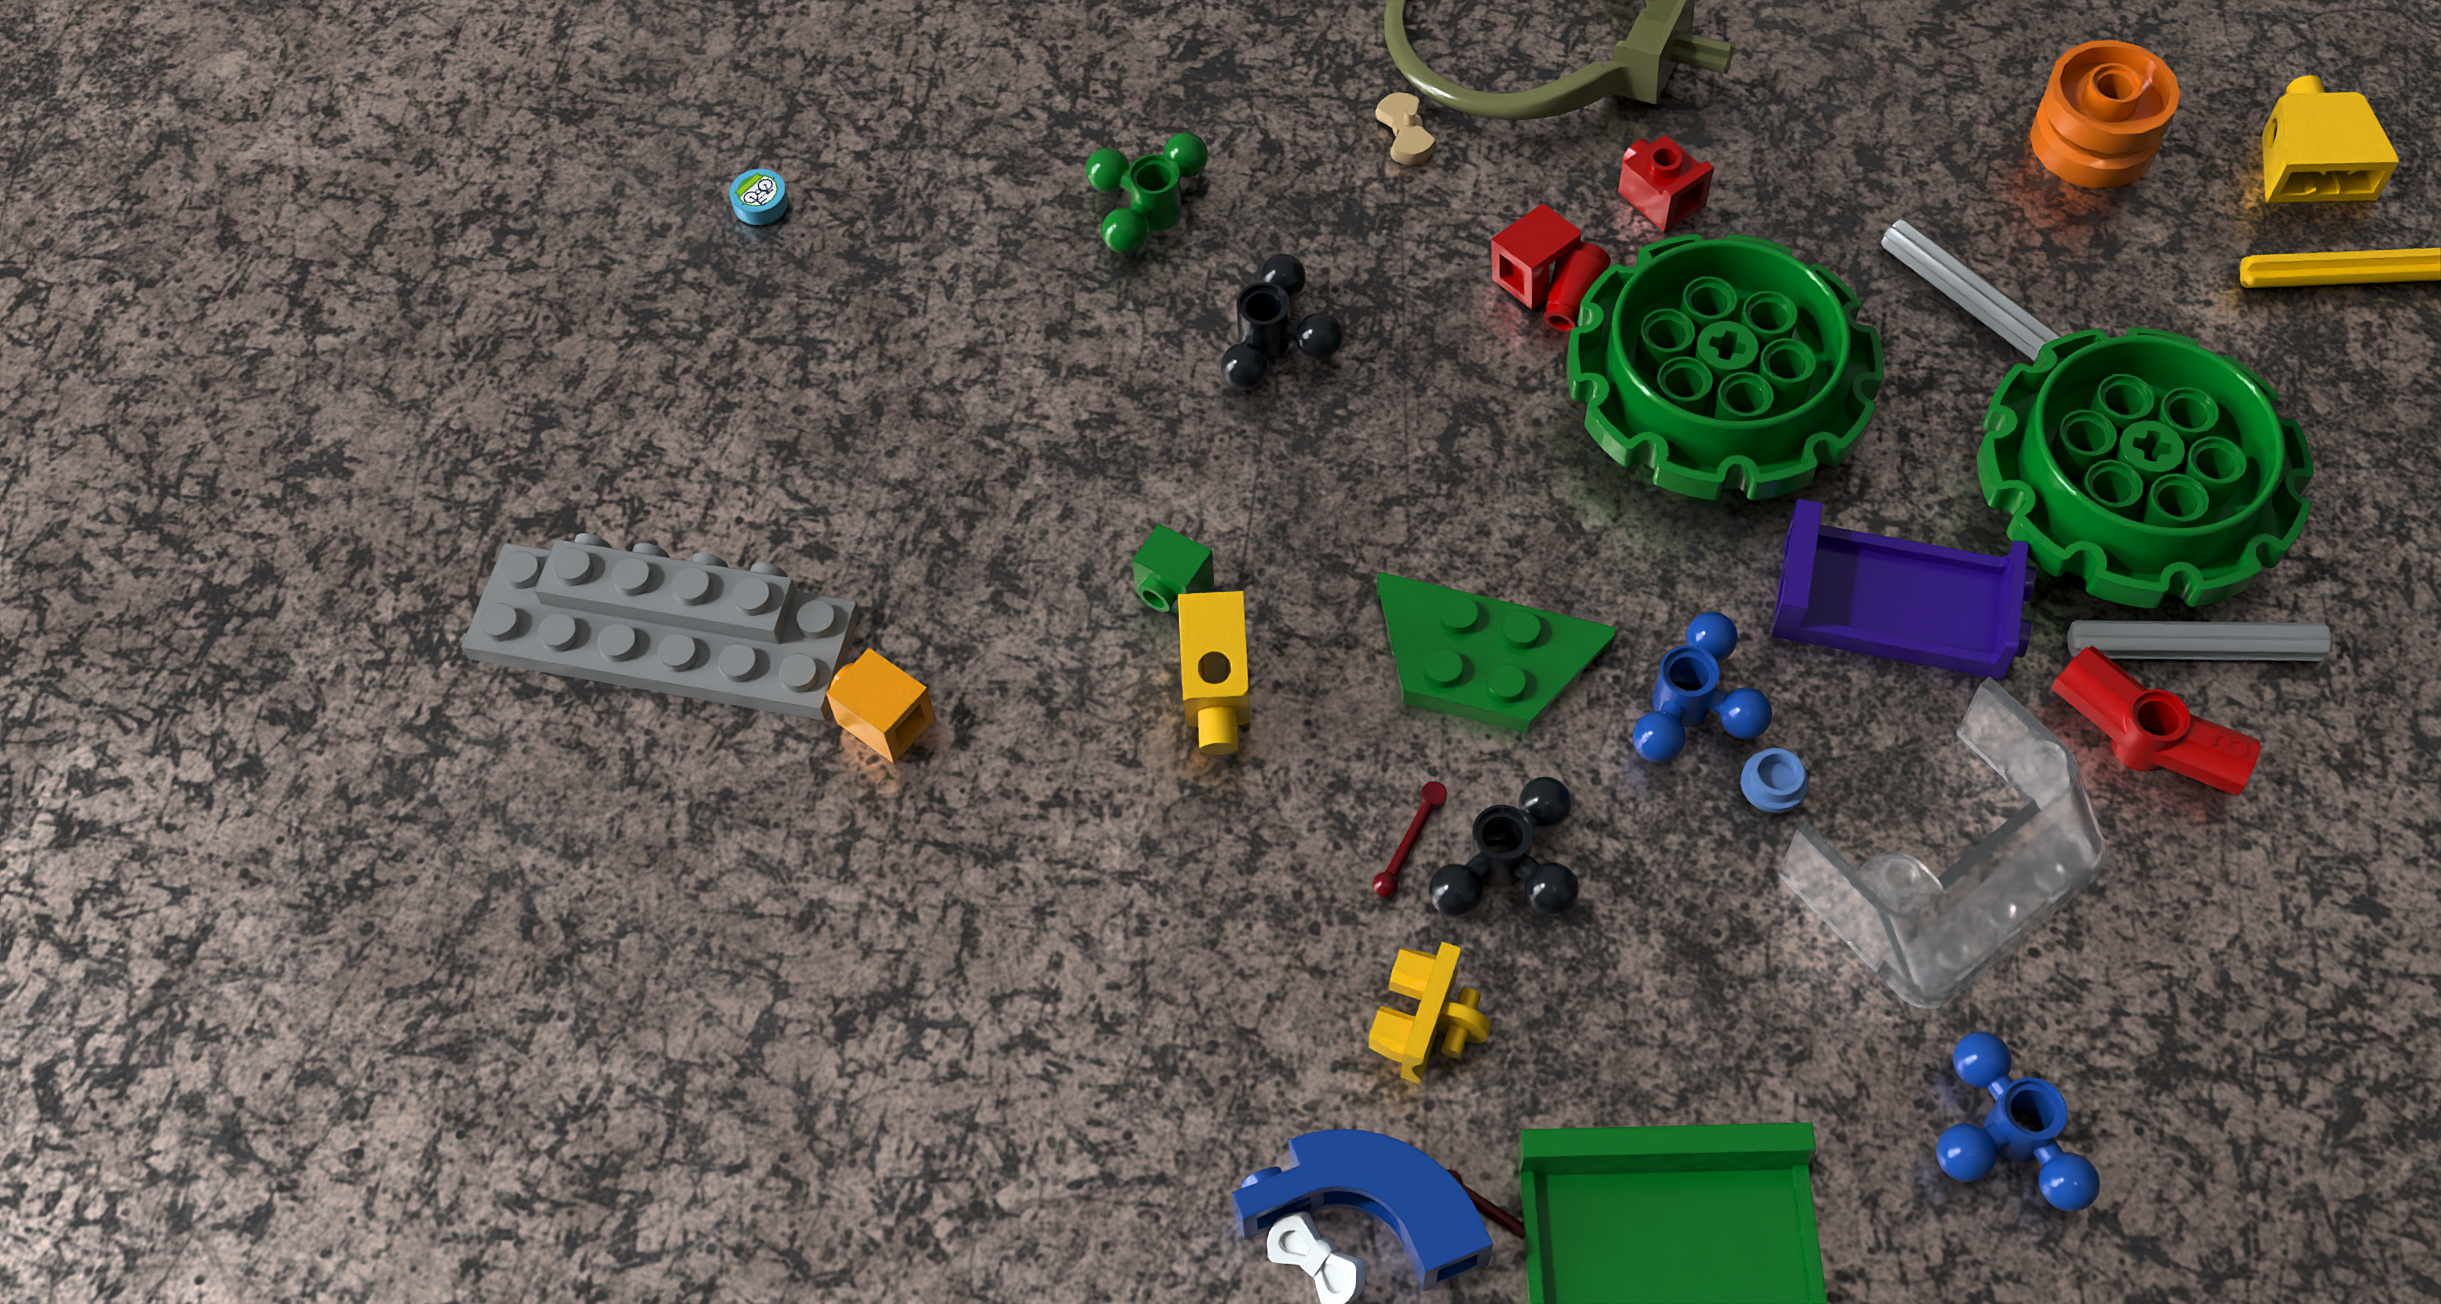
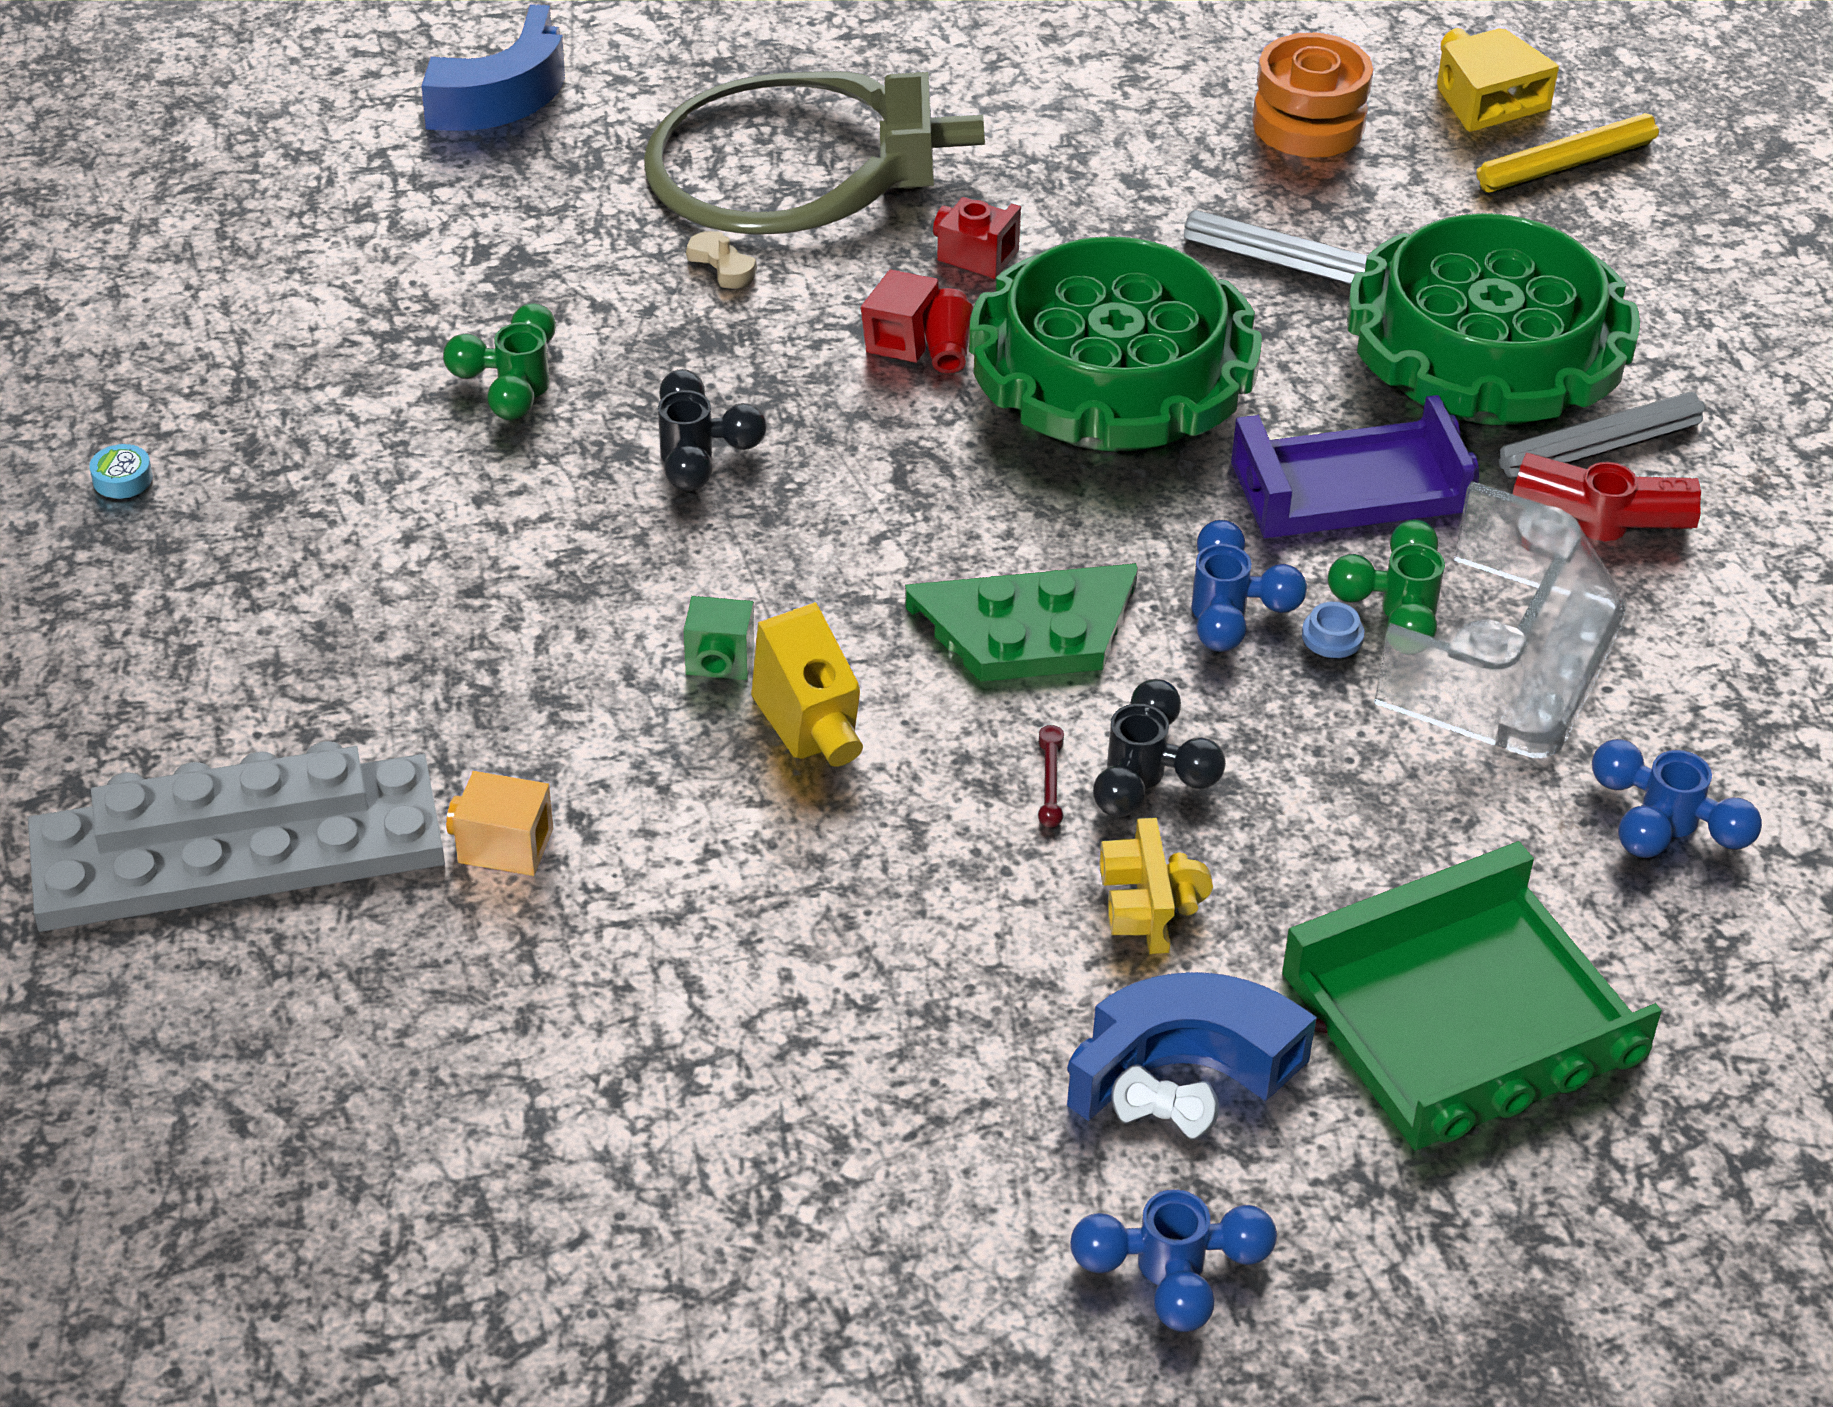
camera: 30 degrees left, 15 degrees down
none -> green piece [1327,520,1445,651]

